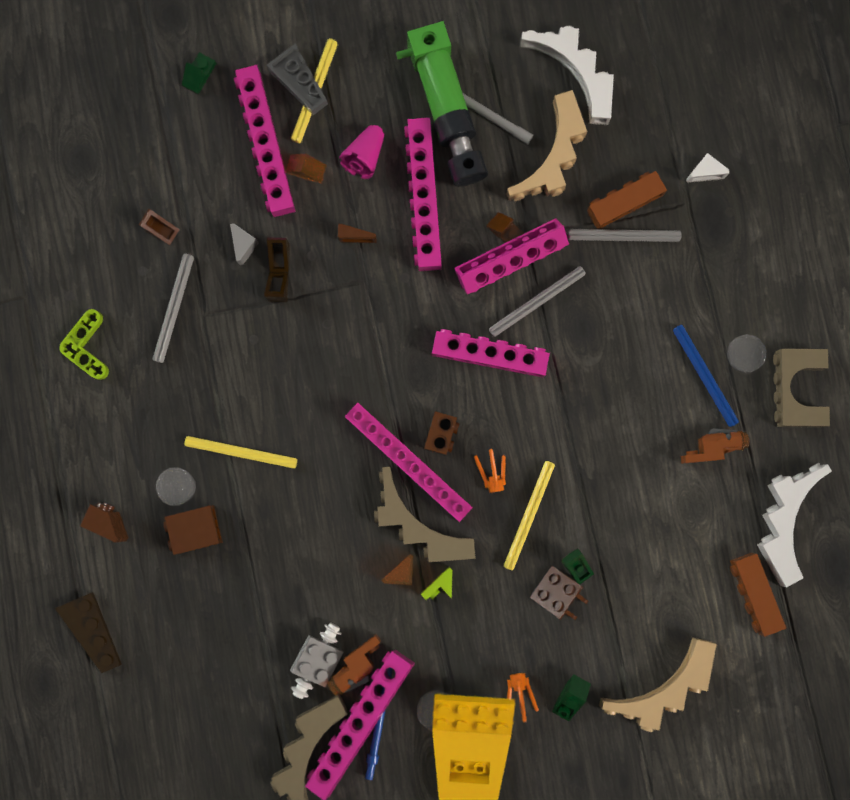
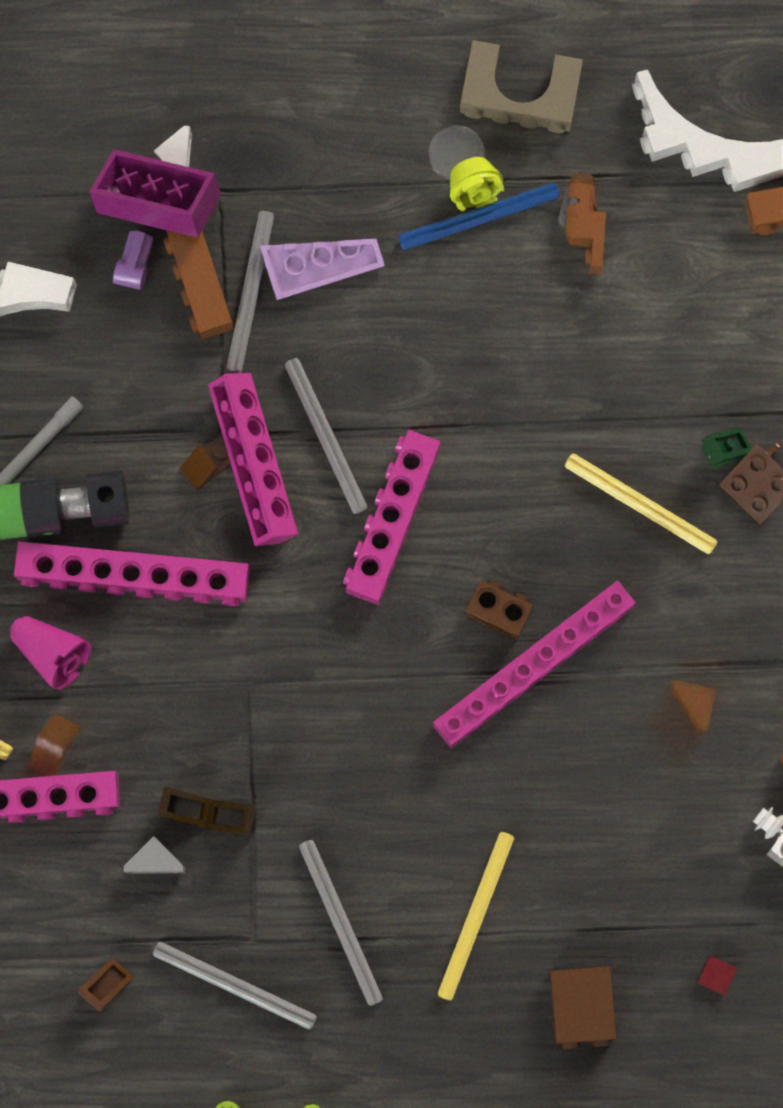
camera: 80 degrees left, 5 degrees down
clear tile [156,468,195,505] -> none
reddish brown slope [338,223,377,243] -> none
dark tan arch [374,467,475,562] -> none
lime slope [421,567,452,600] -> none
orange plant [474,449,506,493] -> none
tan arch [506,90,587,201] -> none
none -> magenta brick [89,149,221,238]
none -> medium lavender piece [113,231,154,290]
none -> lavender wing [259,239,385,300]
none -> light grey axle [299,840,383,1006]
none -> neon yellow cone [450,157,505,211]
none -> dark red tile [697,956,737,996]

